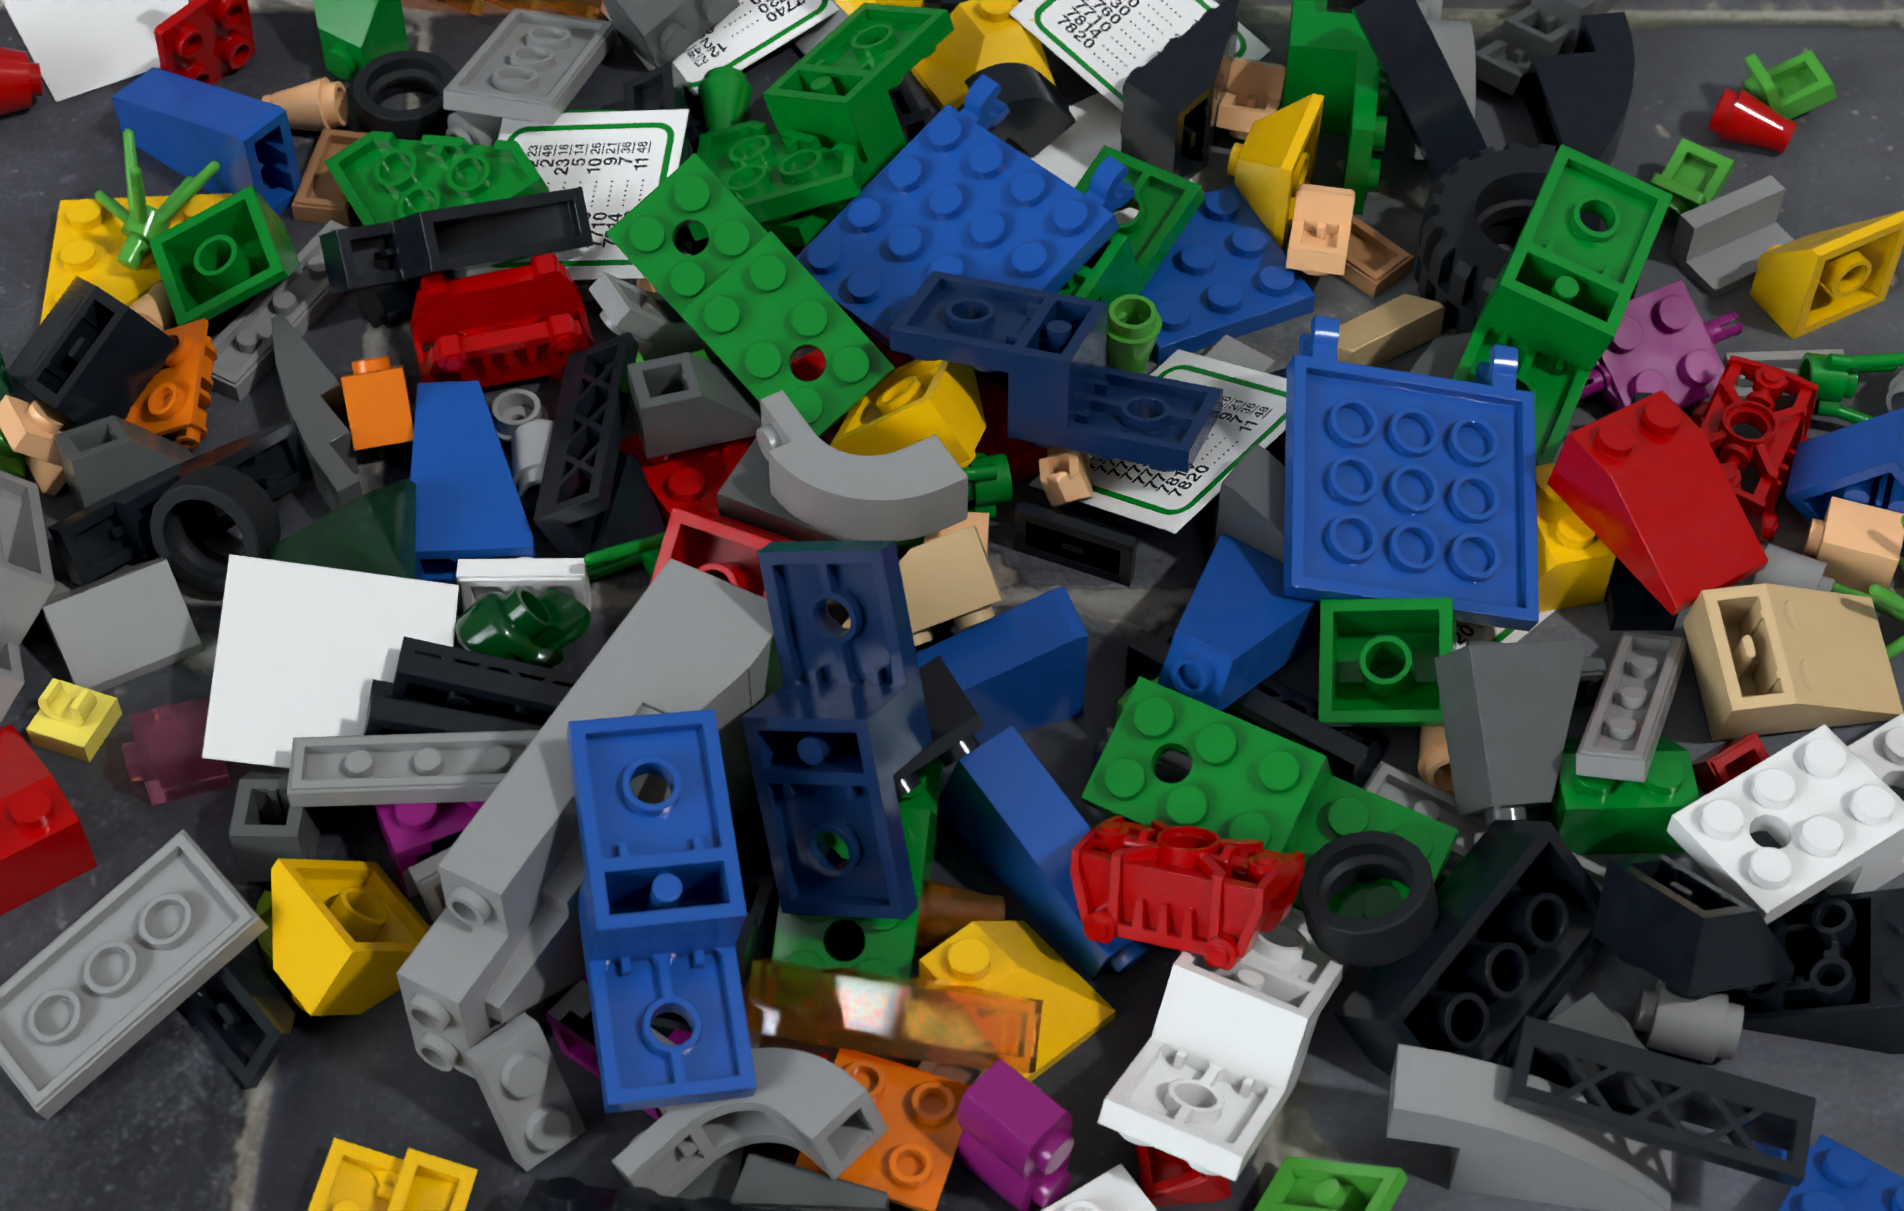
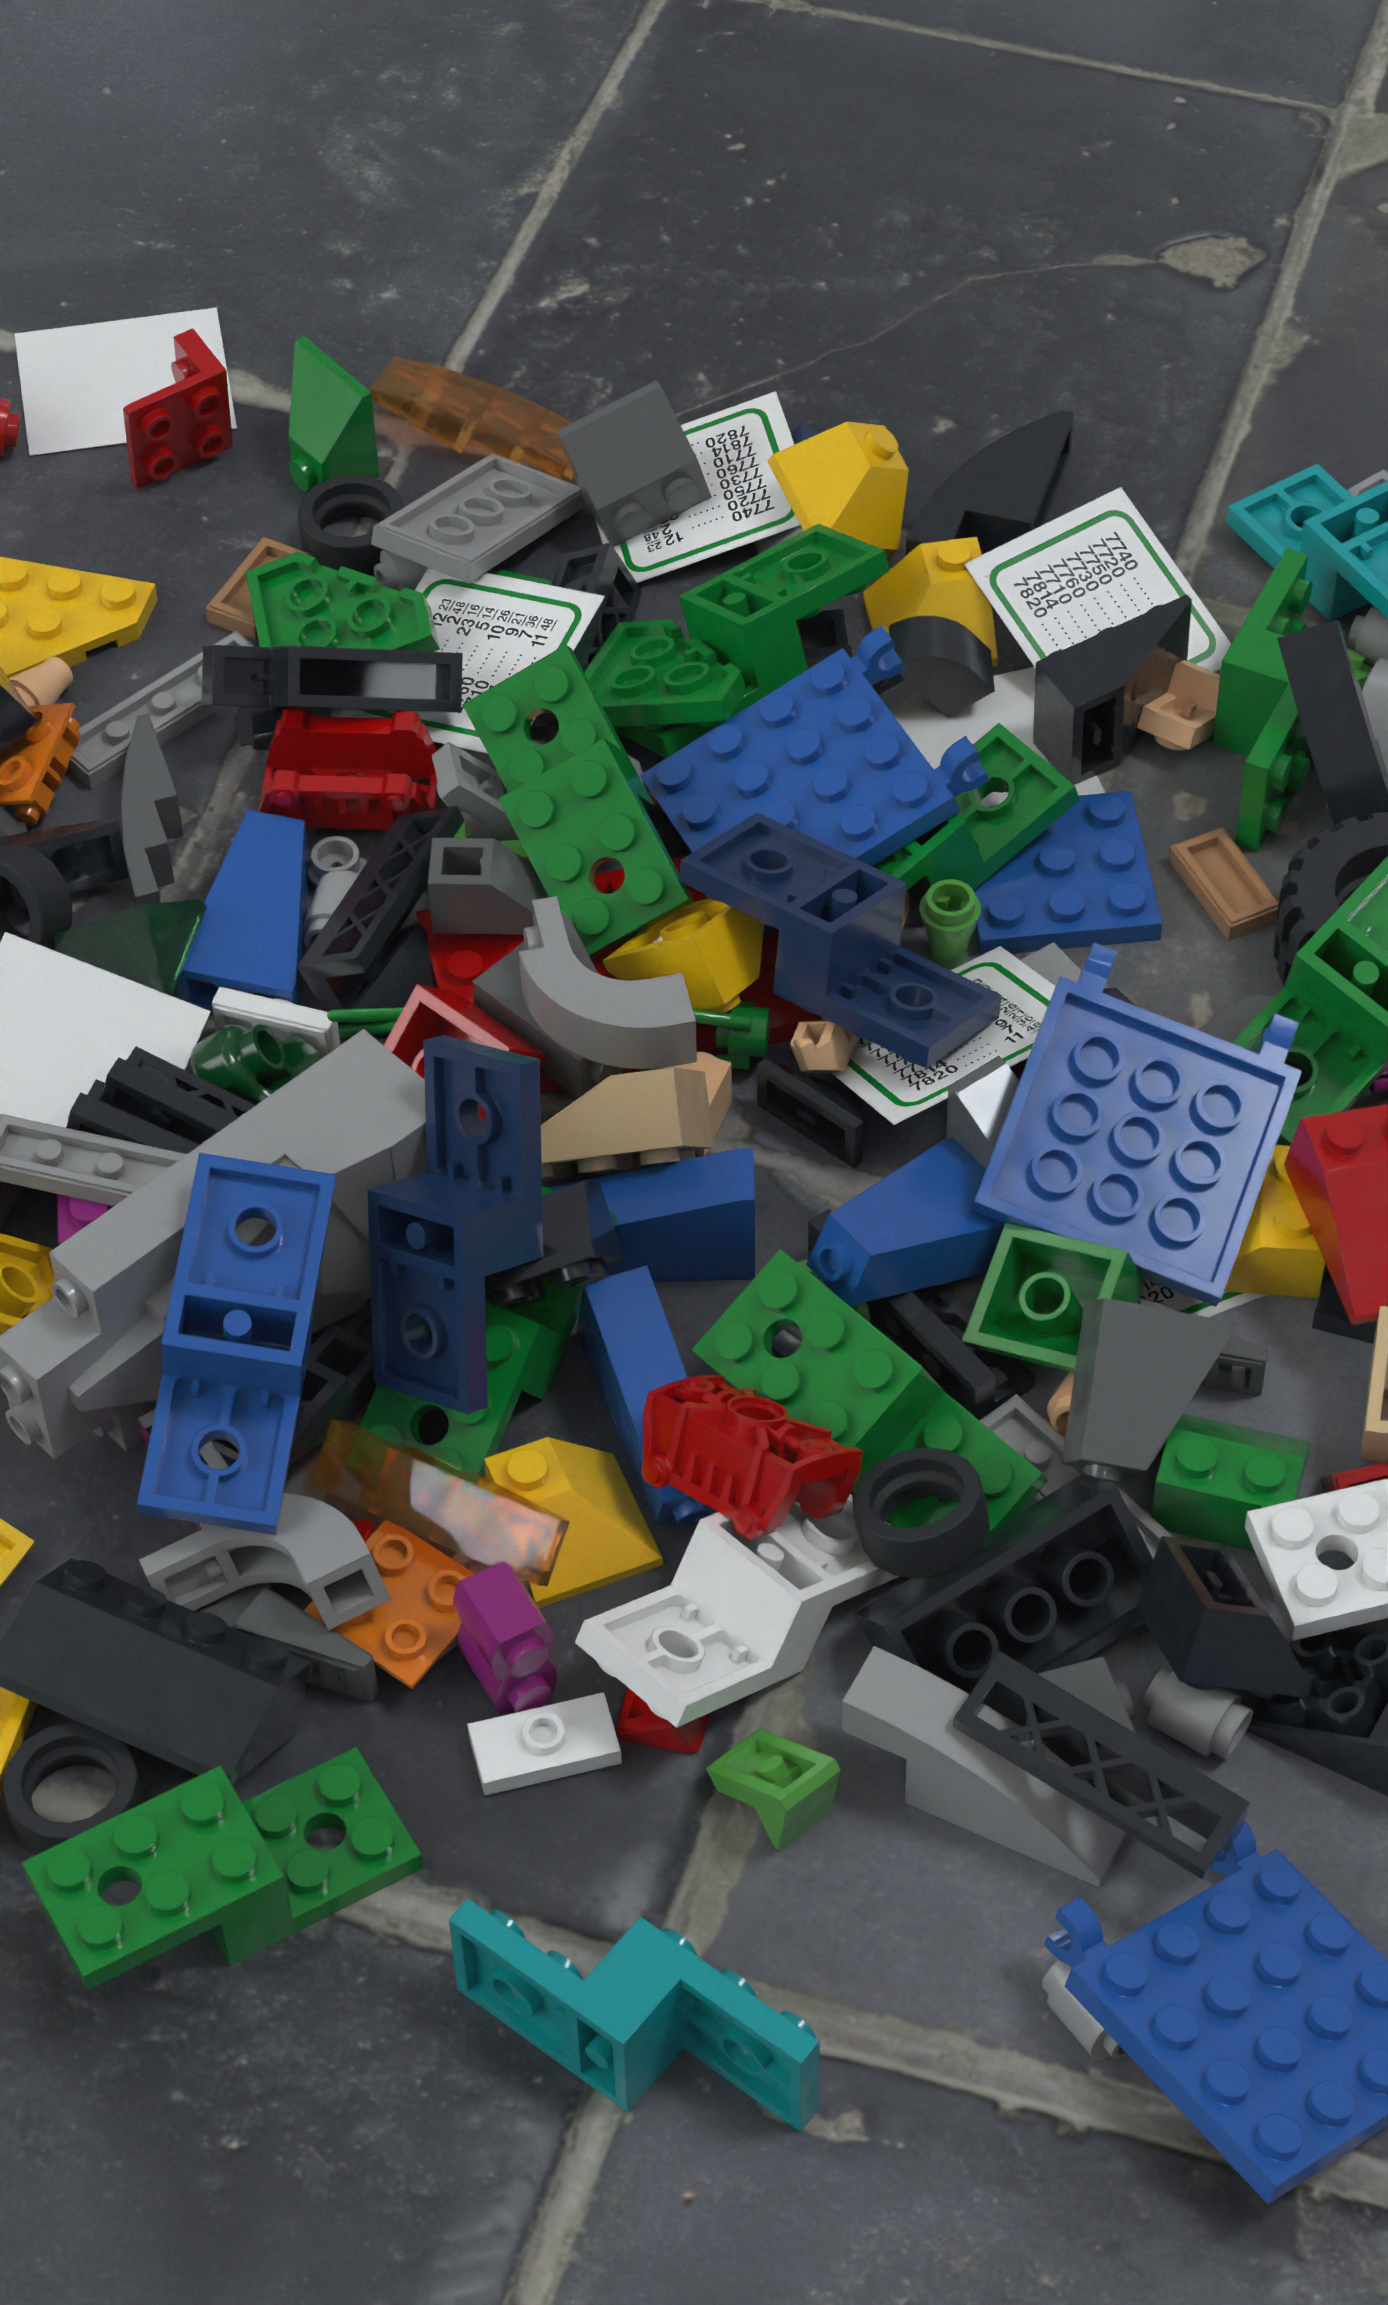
camera: 20 degrees right, 0 degrees up
bright green plant [95,129,220,271] -> none
blue slope [112,67,301,215] -> none
green slope [148,185,300,326] -> none
light nougat cone [262,77,350,132] -> none
orange slope [341,355,414,451] -> none
light grey plate [464,1012,586,1172] -> none
green cone [697,66,753,133] -> none
clear orange cone [917,879,1005,947] -> none
yellow slope [1227,93,1324,250] -> none
light nougat bracket [1286,184,1355,276] -> none
tan slope [1337,293,1445,367] -> none
light grey tile [1576,632,1687,782] -> none

